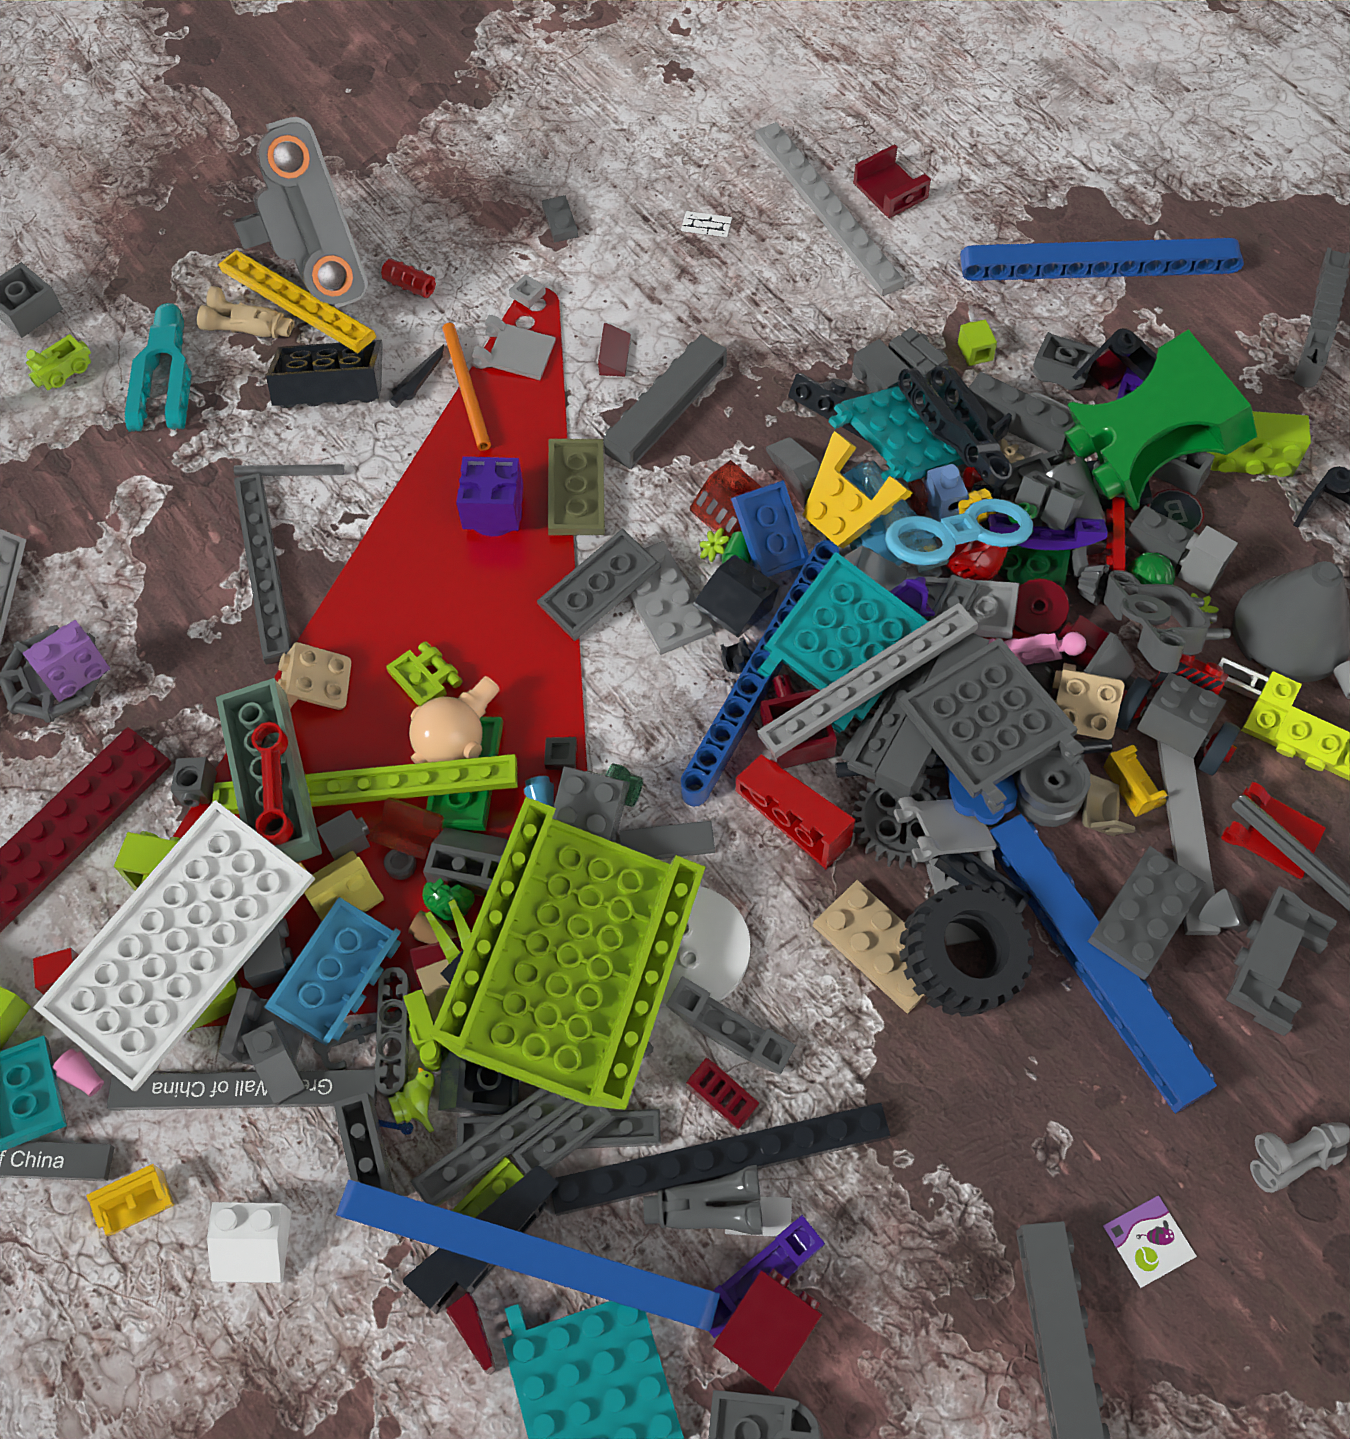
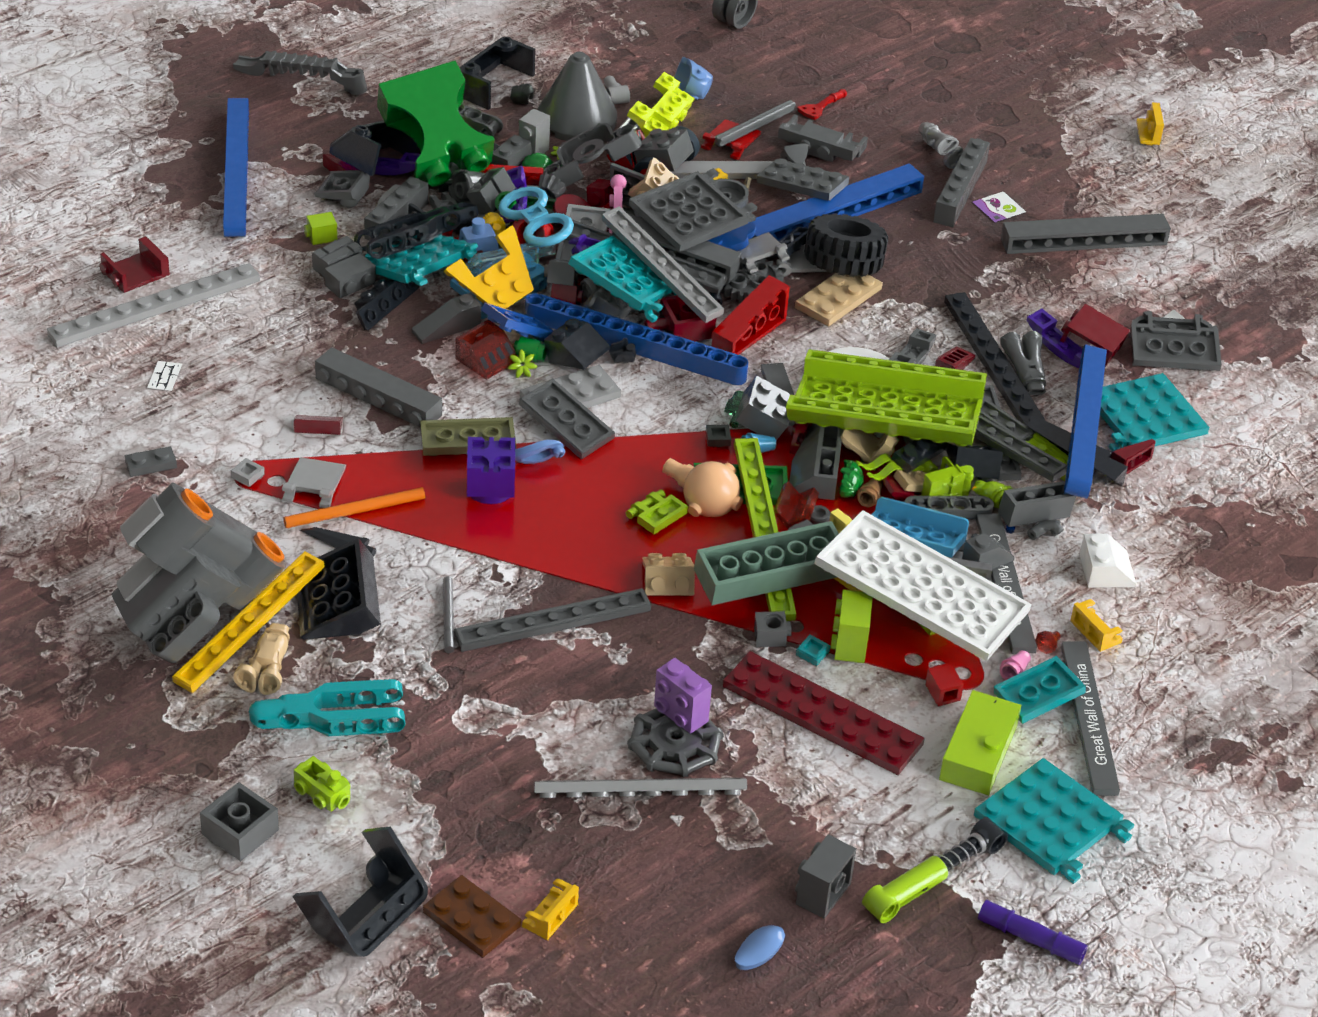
camera: 100 degrees left, 20 degrees down
red piece [252,722,293,845] -> none
none -> dark grey piece [458,104,503,137]
none -> pearl dark grey arm [510,83,534,105]
none -> medium blue arm [515,440,565,464]
none -> teal tile [796,634,831,667]
none -> dark grey brick [933,138,990,227]
none -> dark grey arm [1027,519,1064,540]
none -> clear red rock [1035,631,1061,654]

